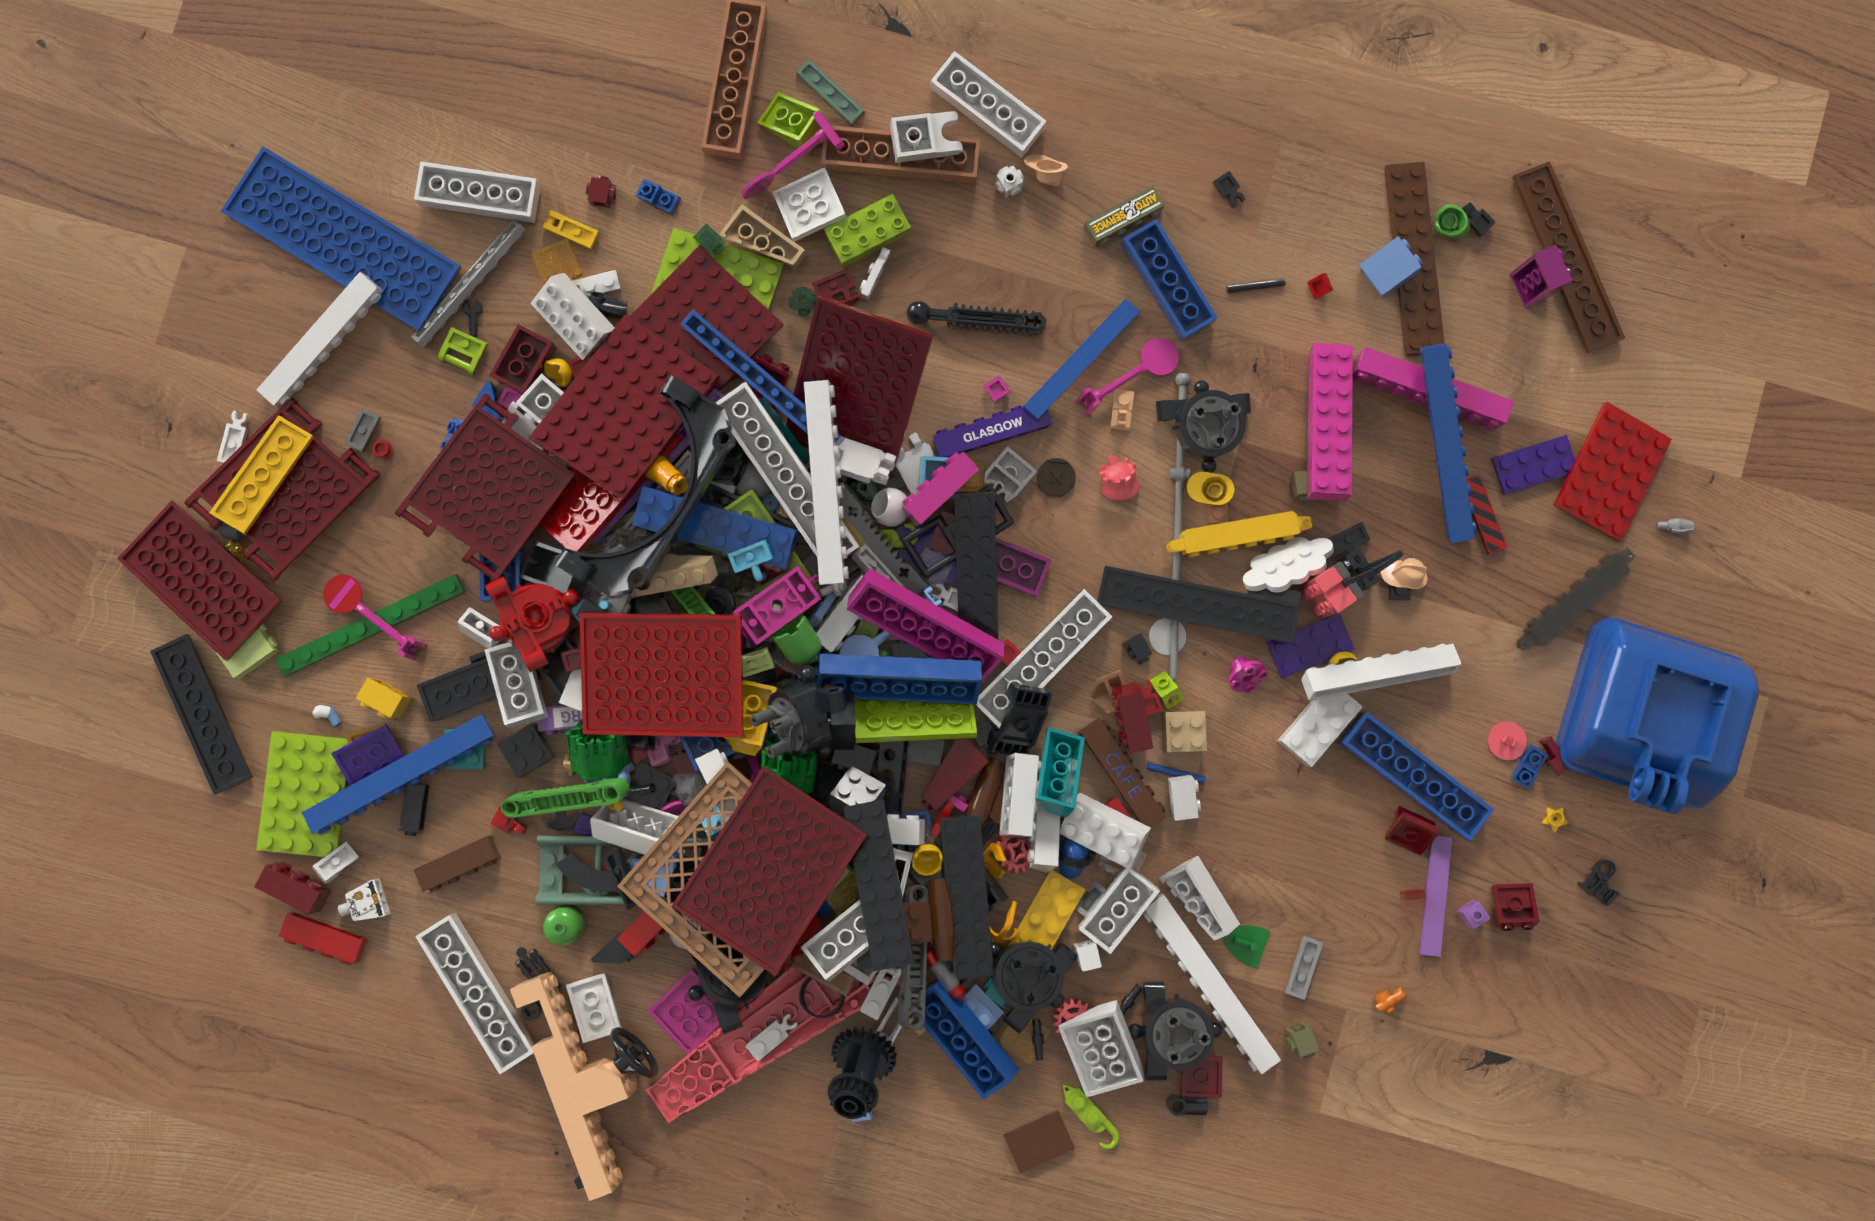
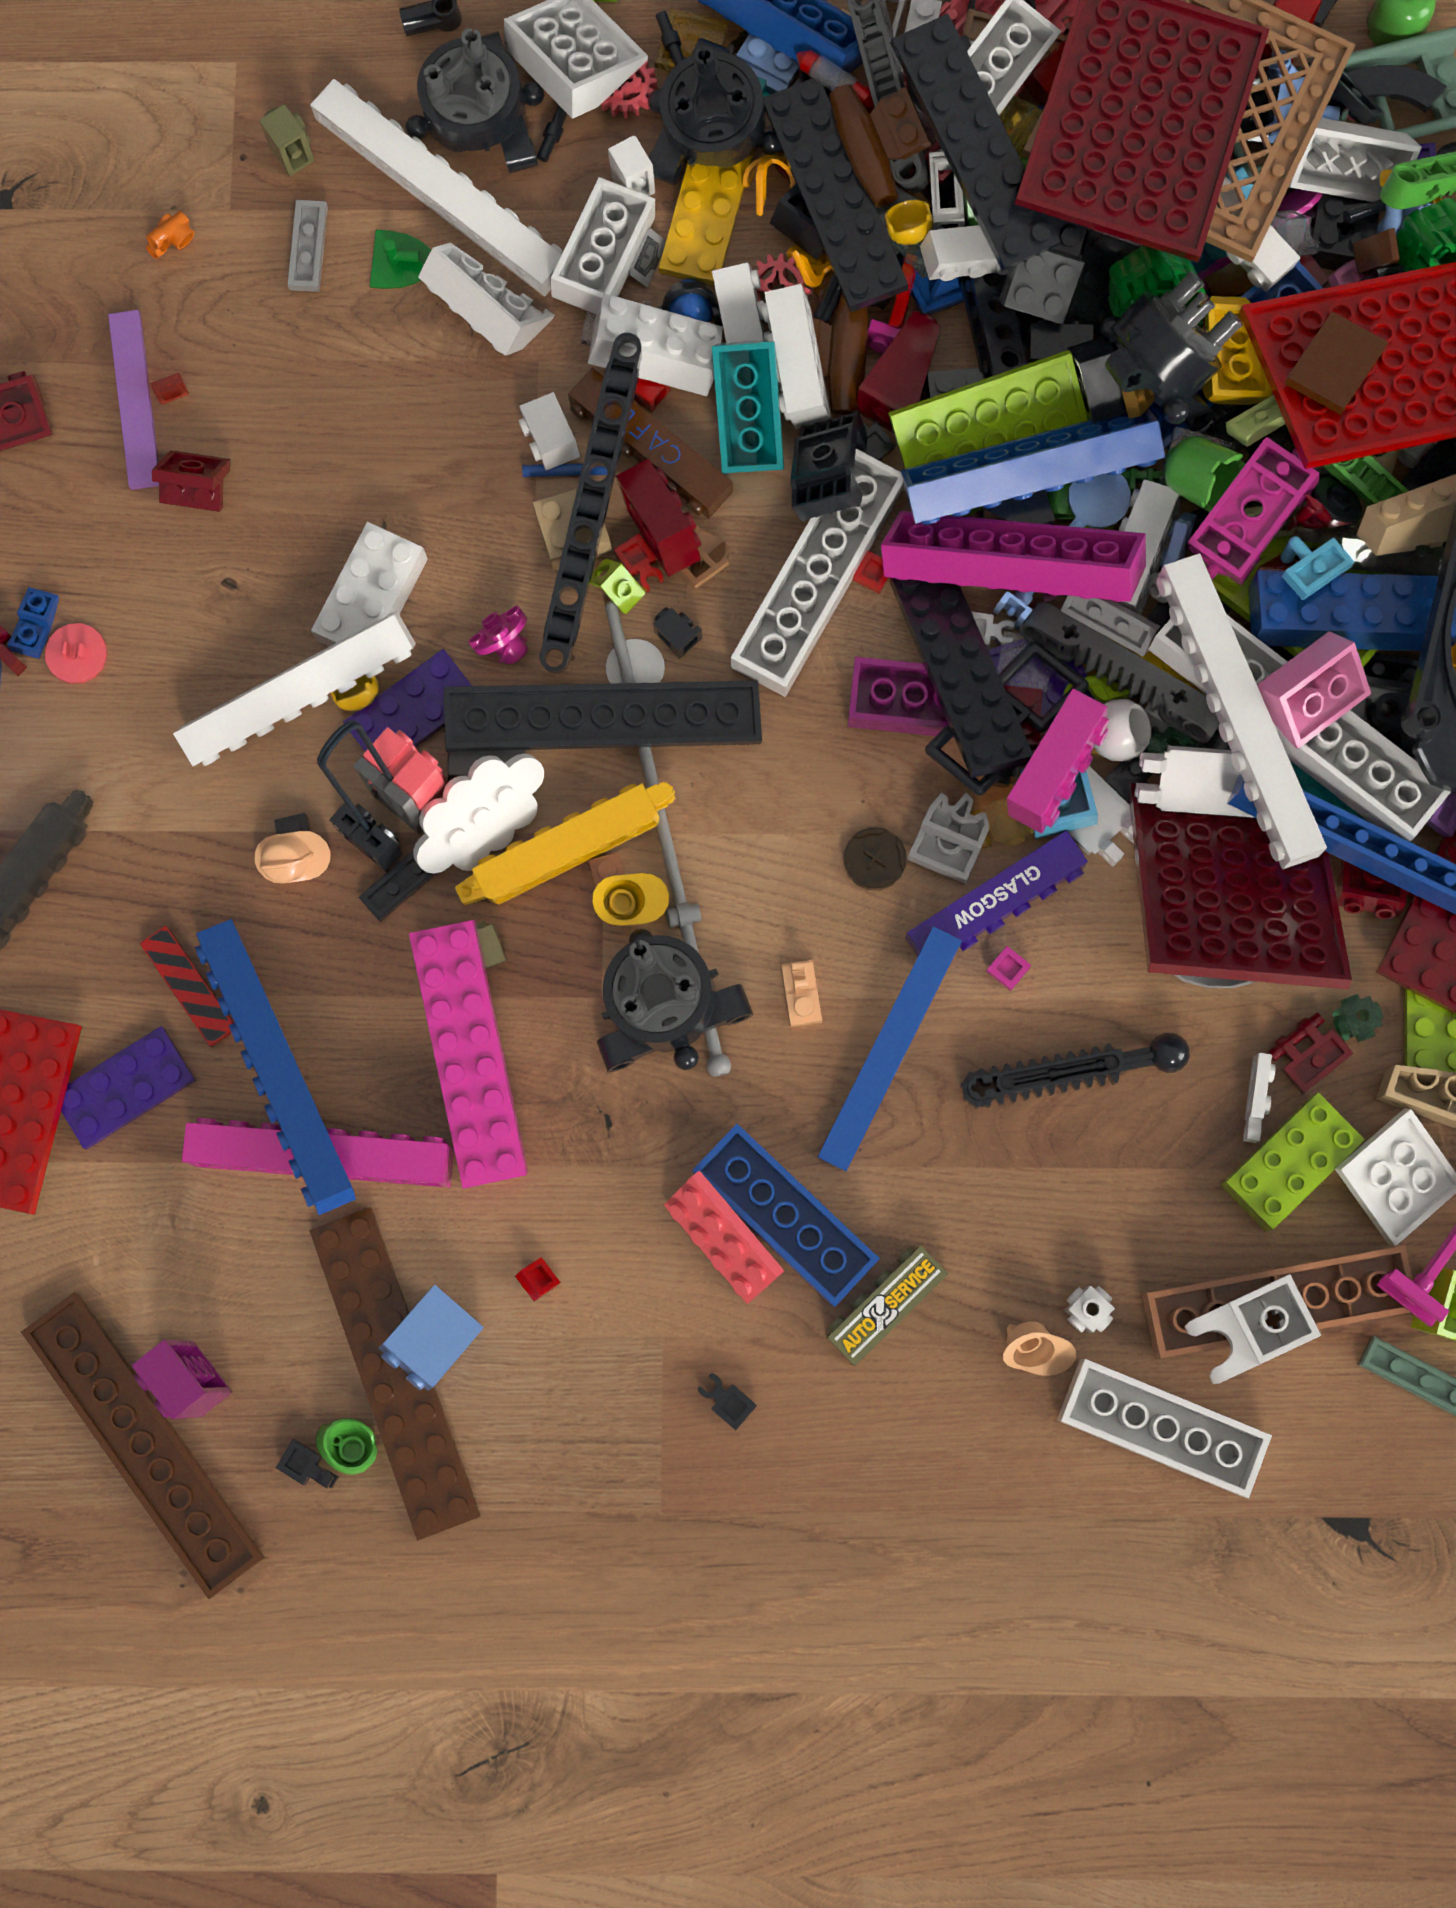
camera: 175 degrees right, 5 degrees down
dark pink piece [1075,338,1179,417] -> none
coral hair [1099,454,1140,501] -> none
dark red plate [1181,1056,1223,1098] -> none
black bar [1226,278,1286,293] -> none
blue brick [1338,712,1494,841] -> none
medium lavender brick [1456,900,1490,929] -> none
none -> black beam [540,332,642,674]
none -> coral plate [664,1170,784,1304]
none -> bright pink slope [1257,631,1372,749]
none -> reddish brown tile [1284,312,1388,415]
none -> dark red piece [1287,493,1350,532]
none -> reddish brown slope [1353,228,1399,275]

